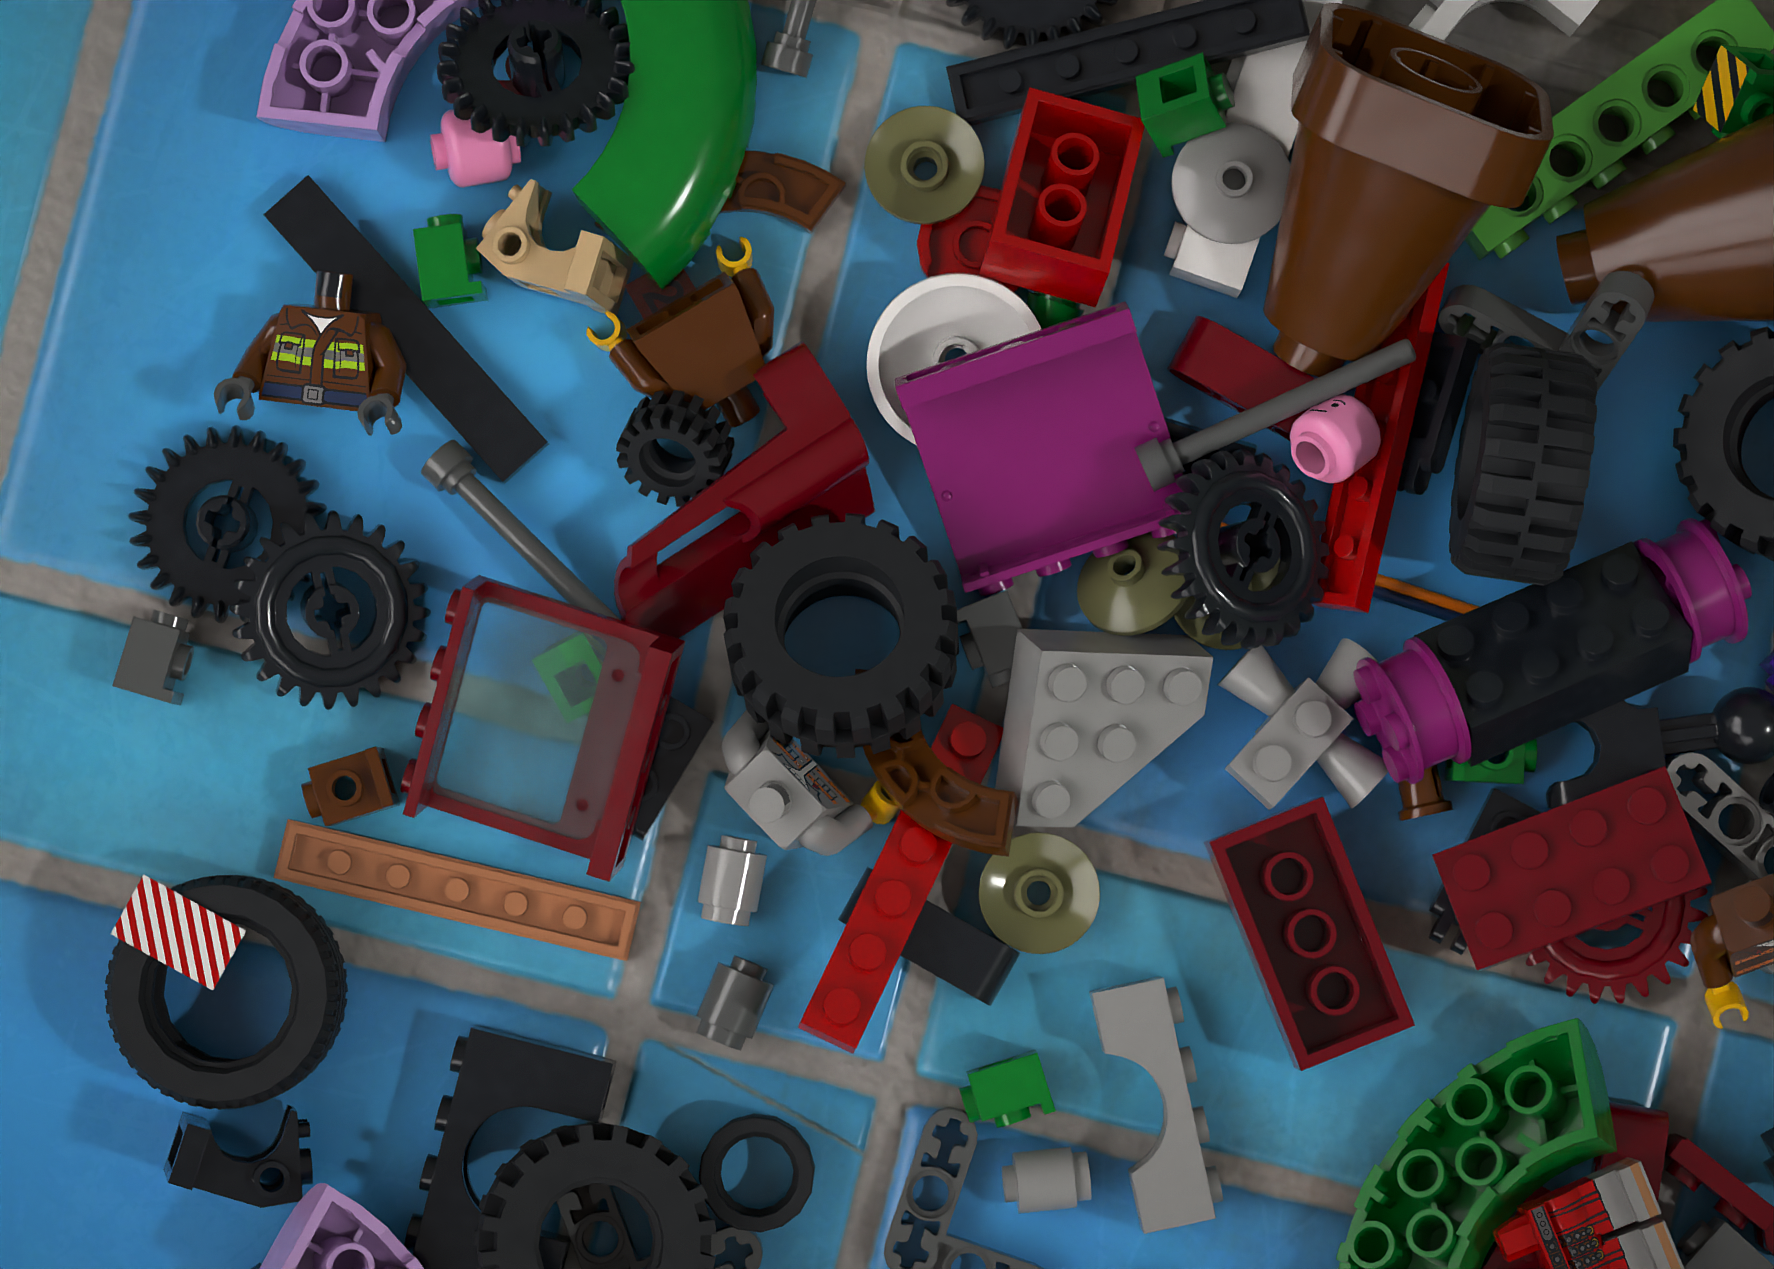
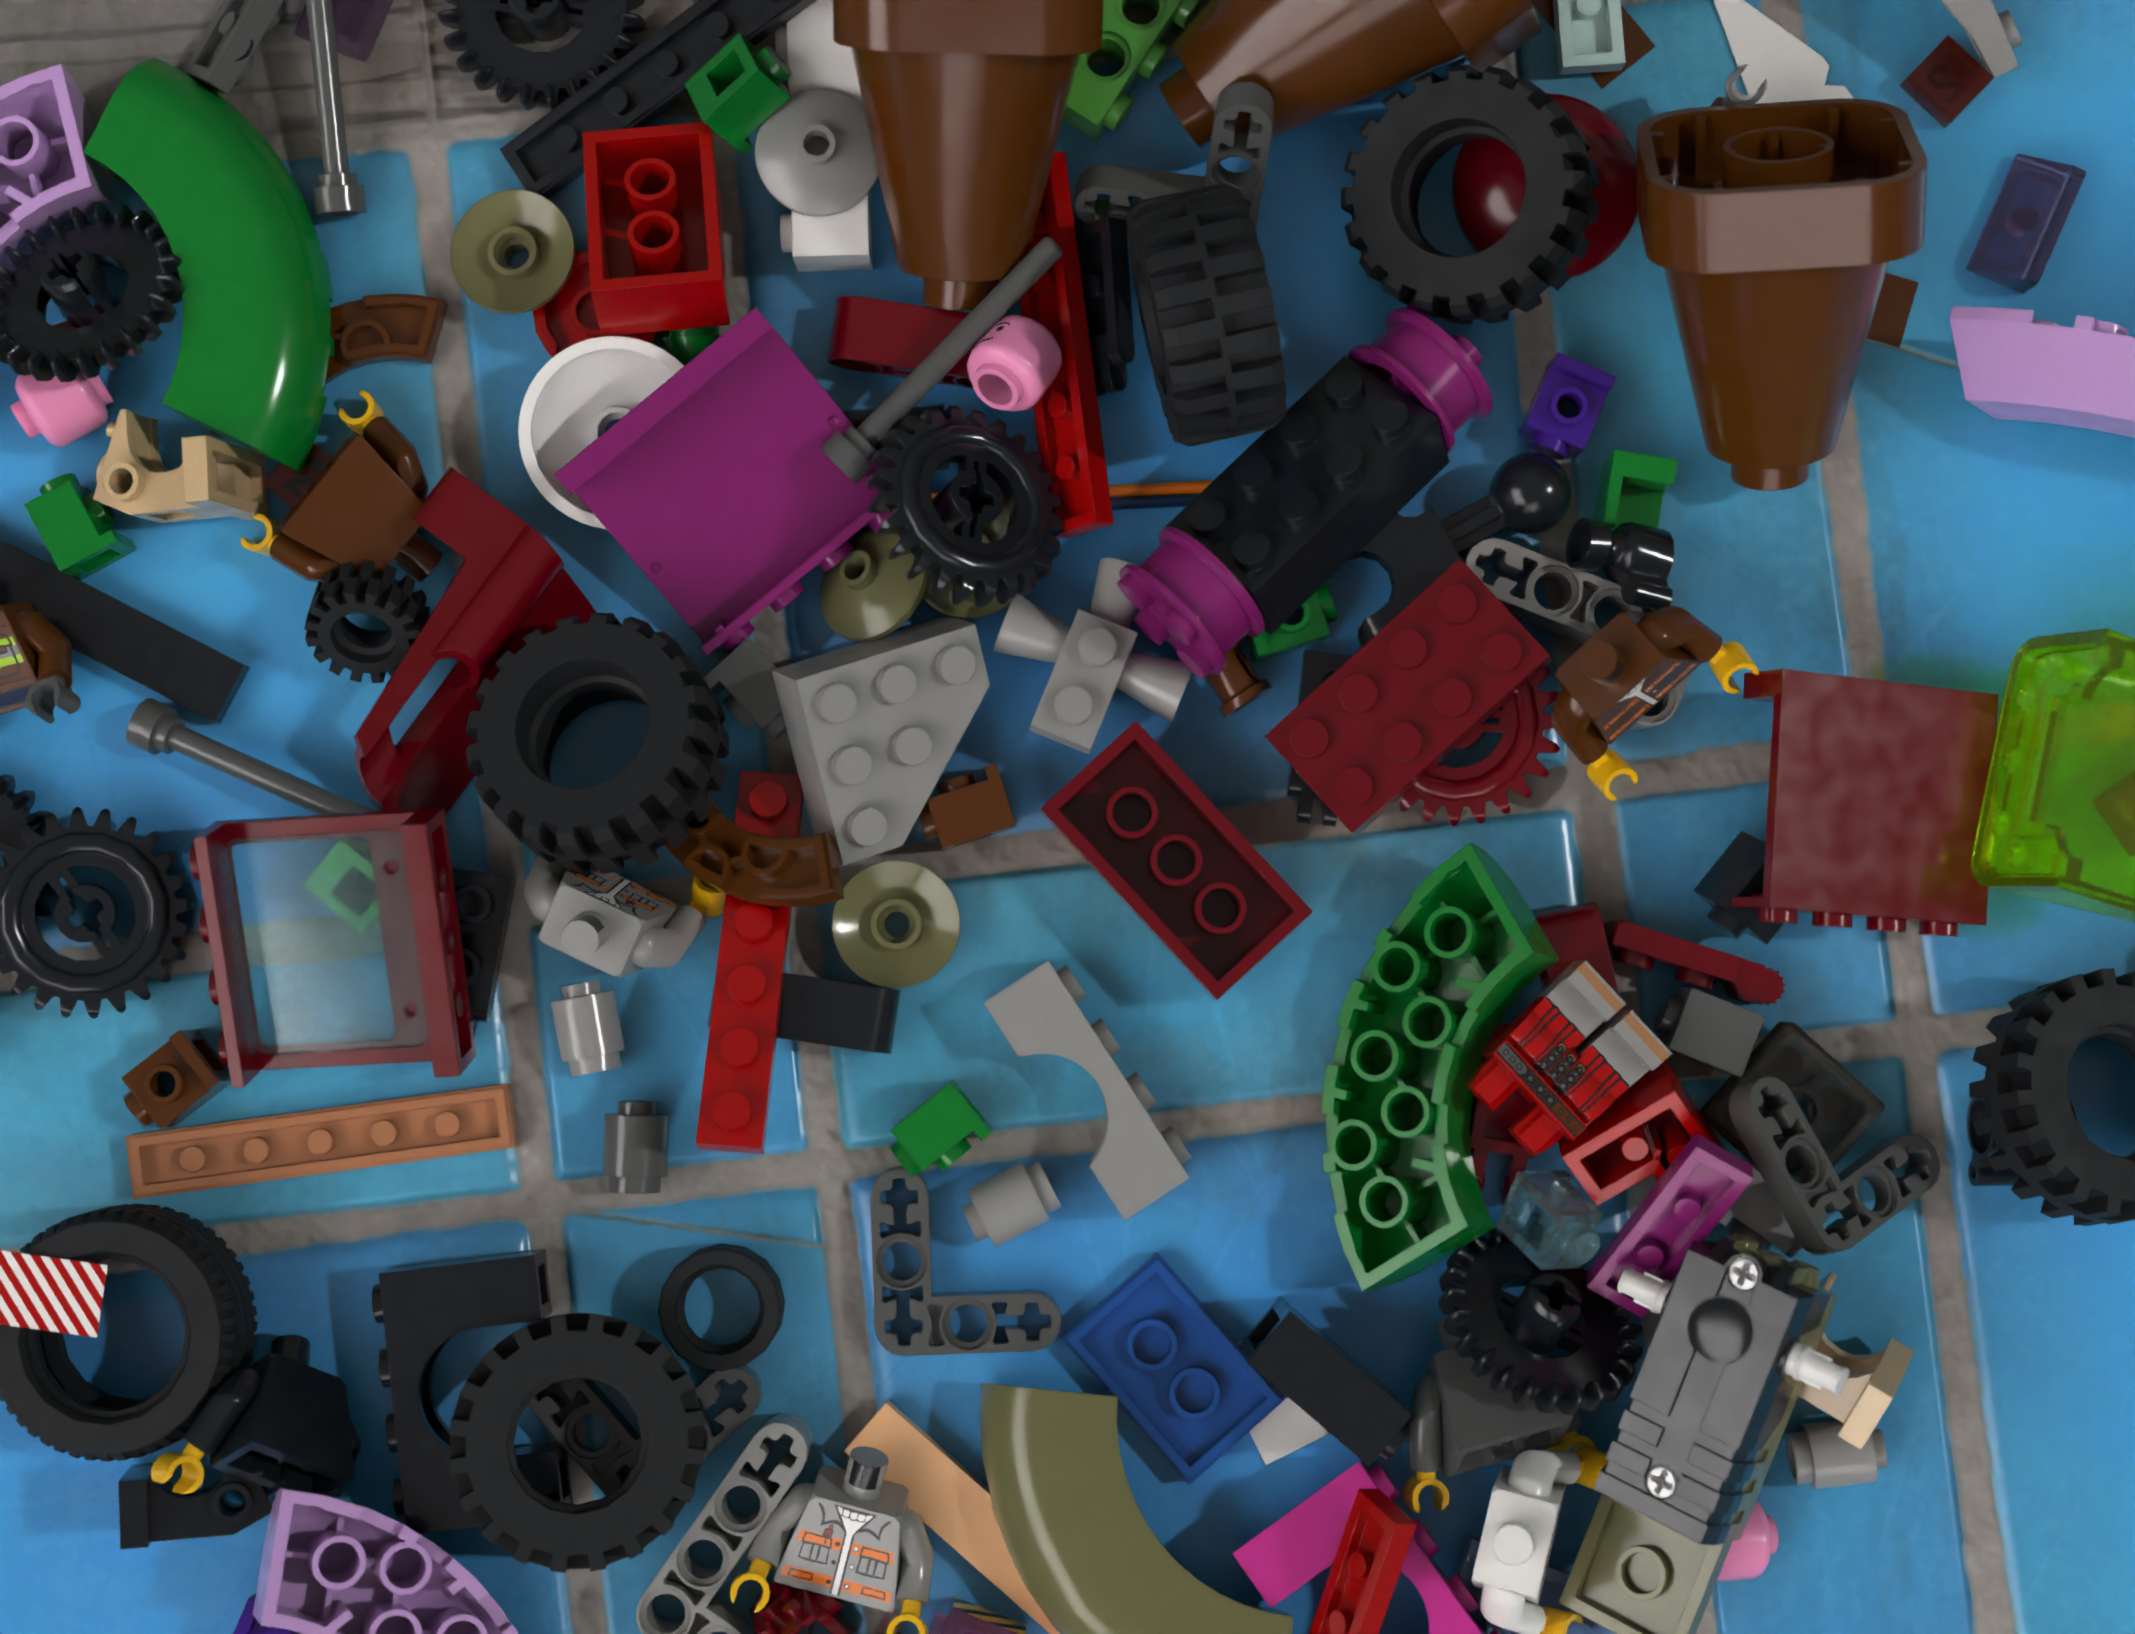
camera: 25 degrees left, 0 degrees up
none -> black torso [151,1335,361,1498]
none -> reddish brown brick [919,764,1016,851]

